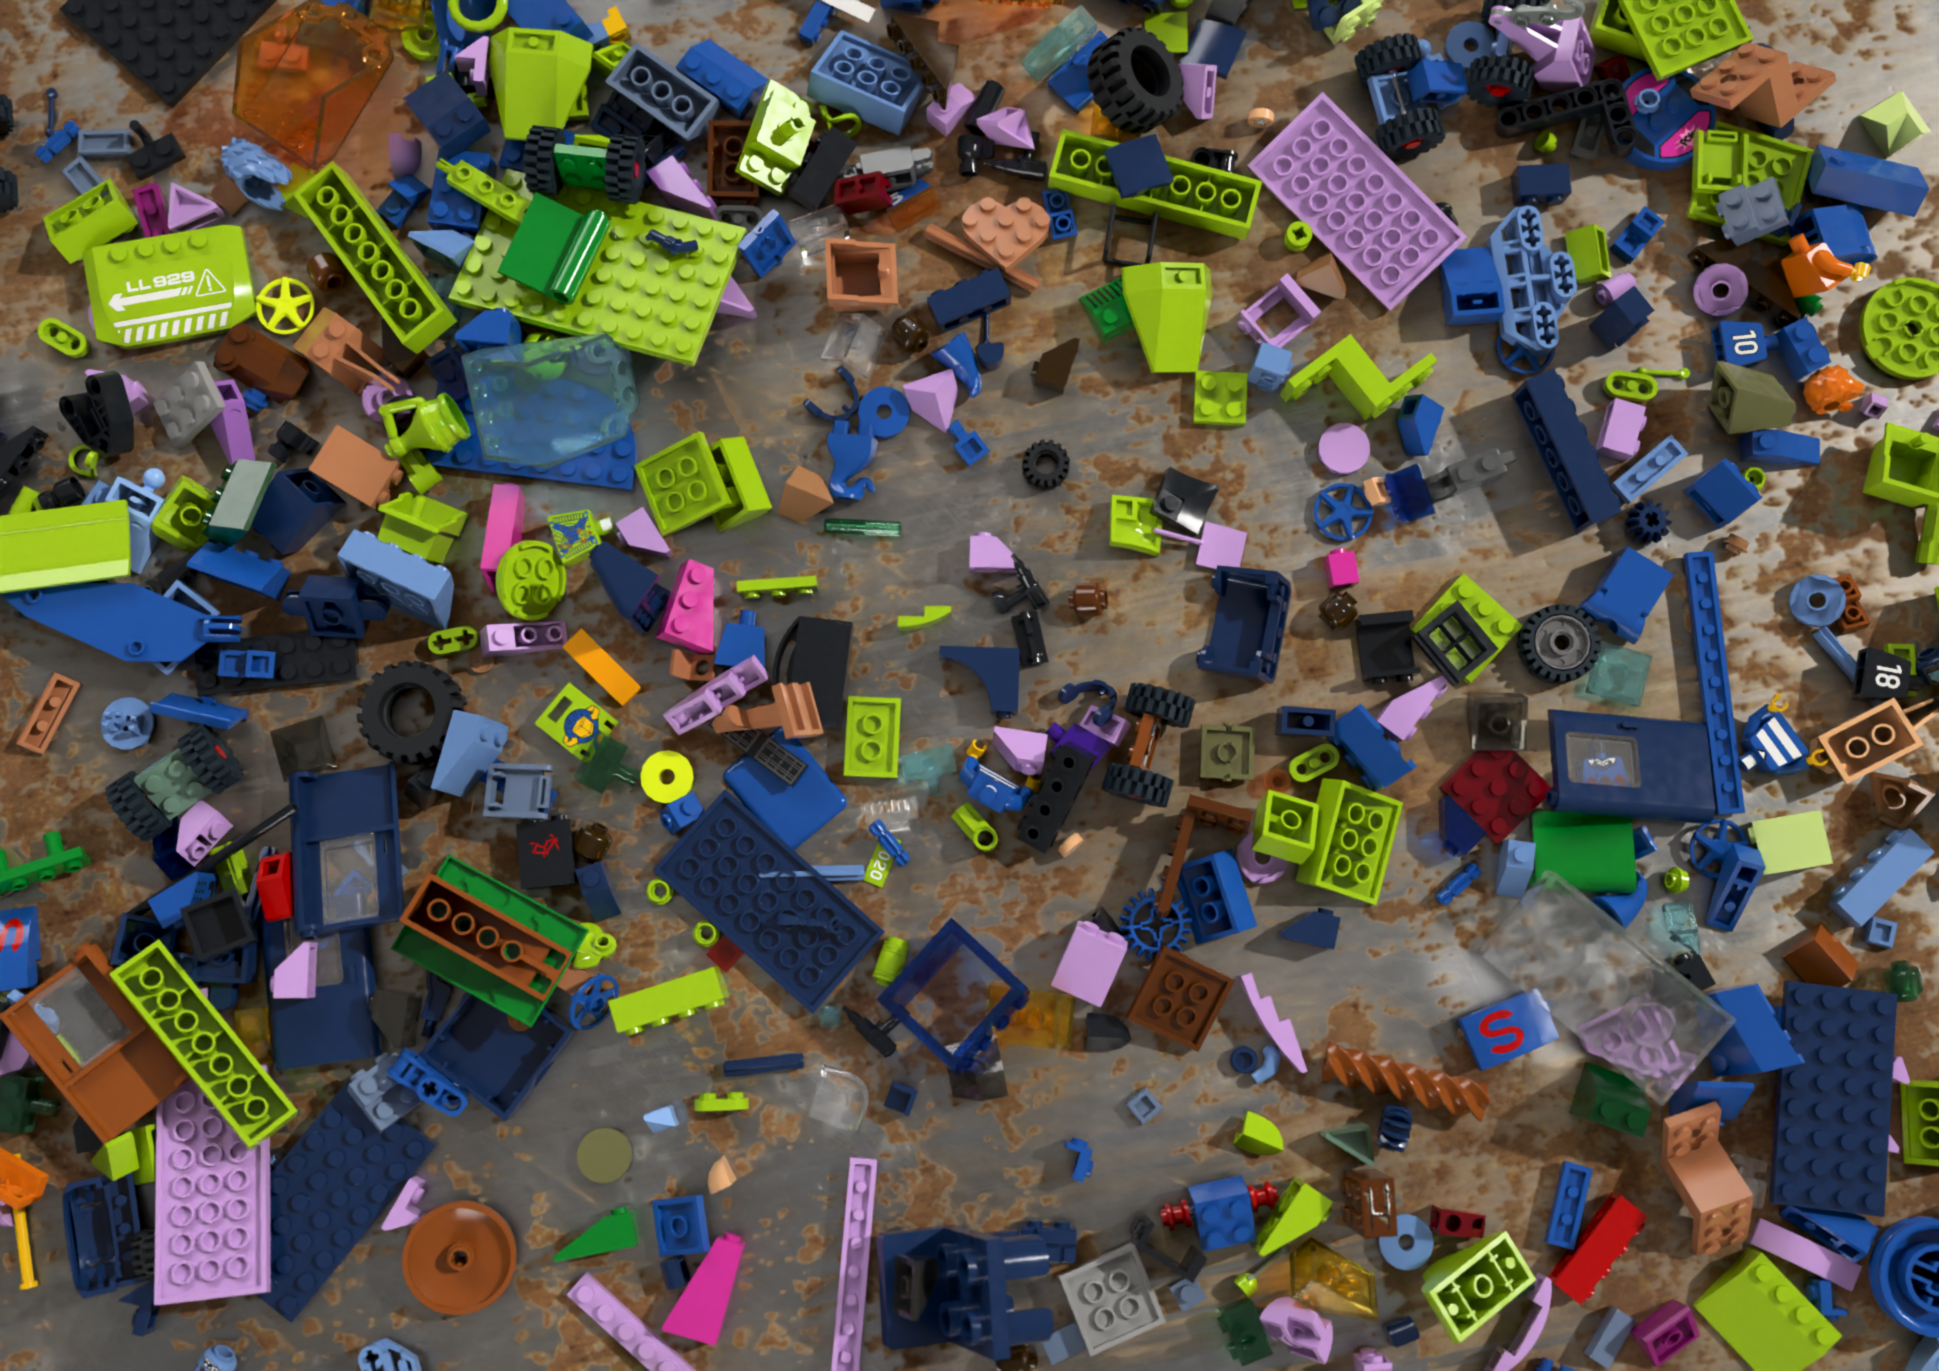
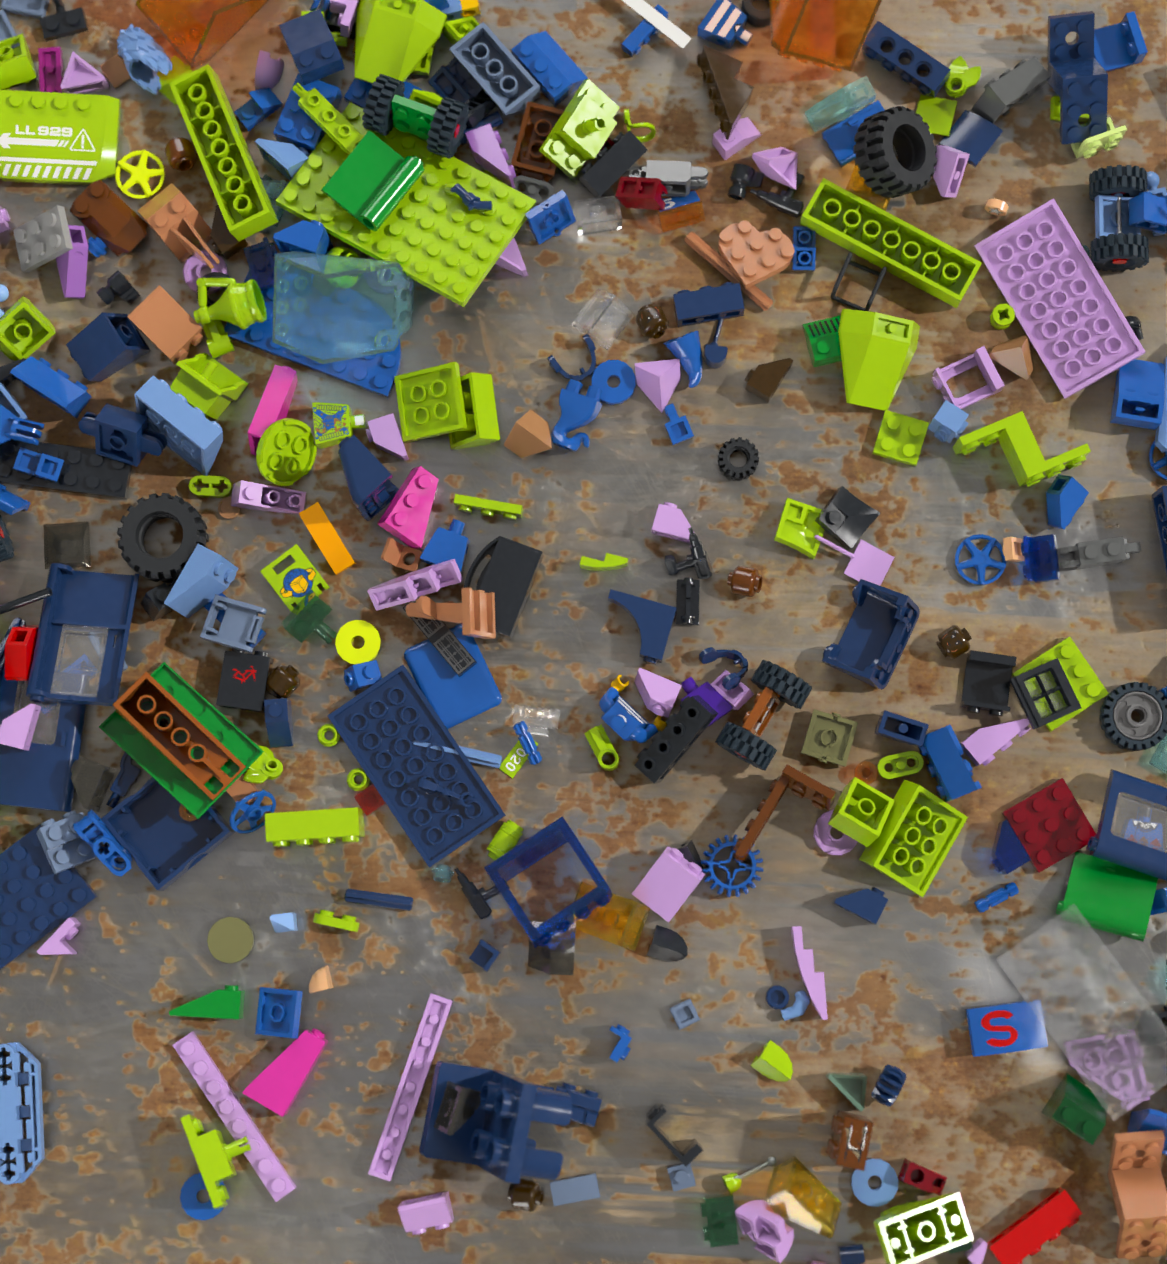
camera: 25 degrees right, 0 degrees up
slope [200,459,277,548] -> none
dark orange dish [402,1201,517,1315] -> none
dark blue brick [659,1255,691,1290] -> none
medium blue slope [806,30,925,136] -> none
clear brick [808,1064,869,1135] -> none
clear green axle [824,518,901,536] -> none
nougat piece [825,238,898,312] -> none
lime plate [844,696,901,779] -> none
clear light blue plate [900,744,957,796] -> none
black axle [964,80,1005,136] -> none
light grey plate [1057,1242,1166,1356] -> none
light nougat tile [1058,833,1084,858] -> none
dark blue slope [1104,134,1174,199] -> none
reddish brown plate [1125,944,1235,1052] -> none
blue brick [1160,1175,1279,1252] -> none
blue slope [1178,849,1257,944] -> none
black piece [1189,147,1238,174] -> none
lime slope [1250,1176,1333,1257] -> none
lavender tile [1317,423,1370,475] -> none
dark orange piece [1320,1042,1490,1122] -> none
dark pink brick [1323,548,1360,590] -> none
clear smoke slope [1467,693,1528,751] -> none
medium blue slope [1495,839,1536,898] -> none
blue plate [1544,1160,1593,1250] -> none
blue hat [1589,871,1648,935] -> none

